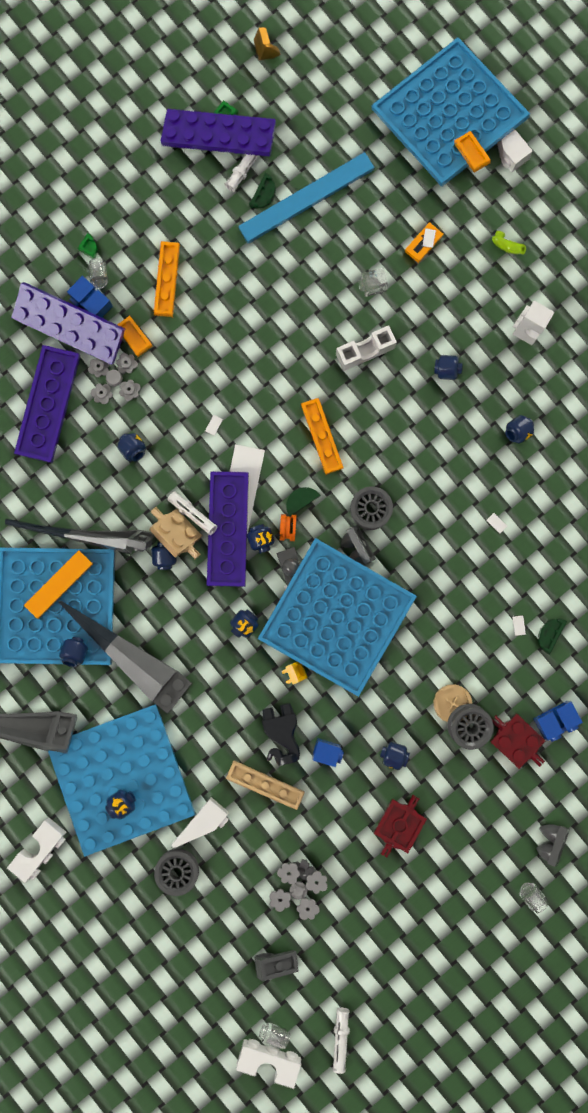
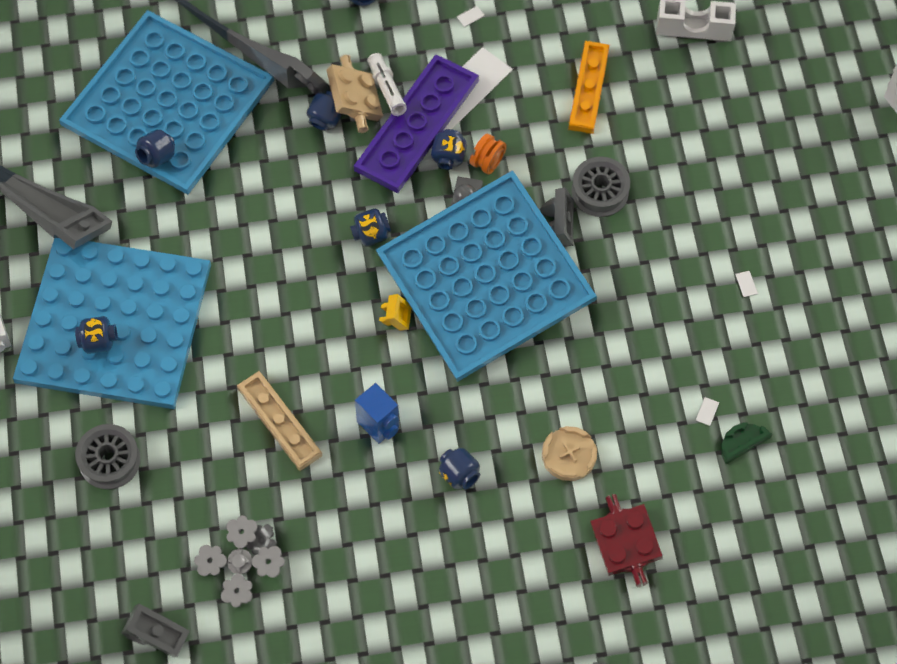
camera: 30 degrees right, 20 degrees down
light orange tile [24,550,93,619] -> none
dark grey plate [59,601,192,714] -> none
white slope [171,797,229,848] -> none
black hips [262,703,300,766] -> none
dark green tile [286,487,321,517] -> none
dark red plate [373,795,427,858] -> none
dark blue head [434,355,463,380] -> none
dark grey wheel [447,704,494,750] -> none
dark blue head [505,415,534,444] -> none
blue piece [533,701,583,742] -> none

